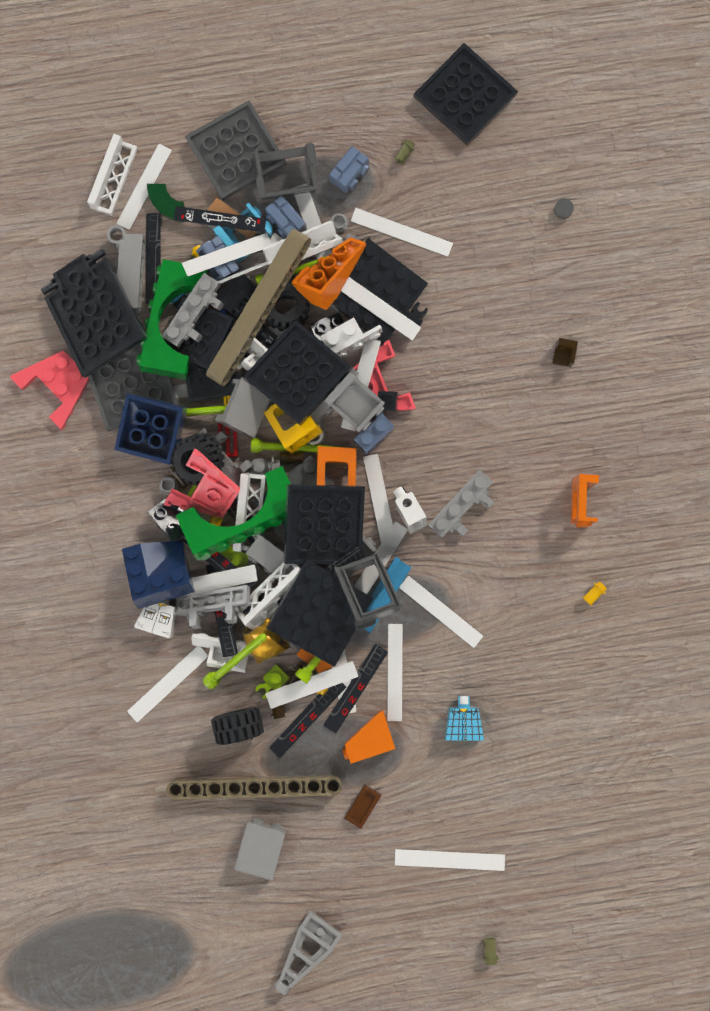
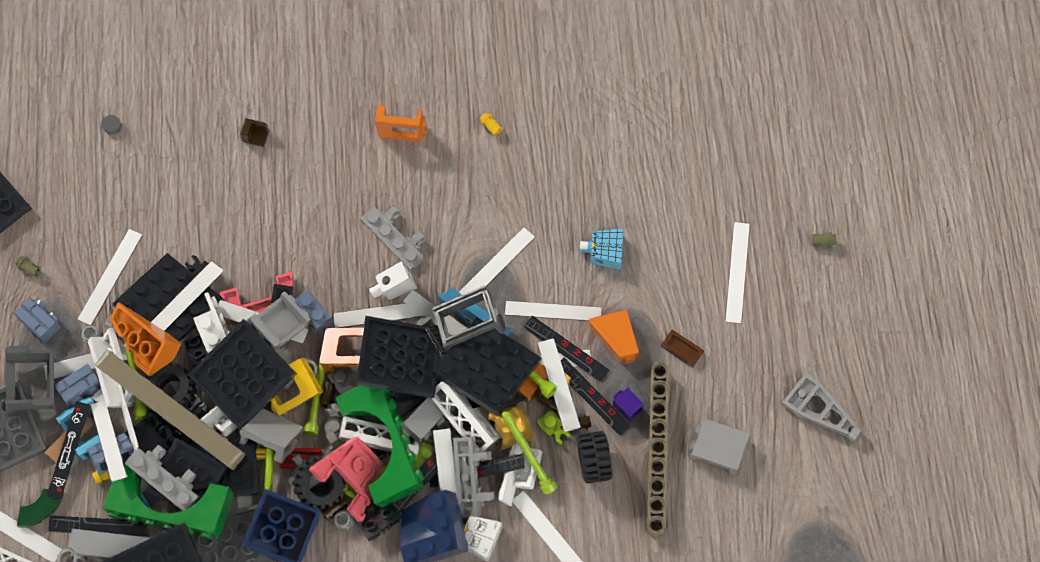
camera: 80 degrees left, 15 degrees down
none -> dark purple brick [613,388,644,422]

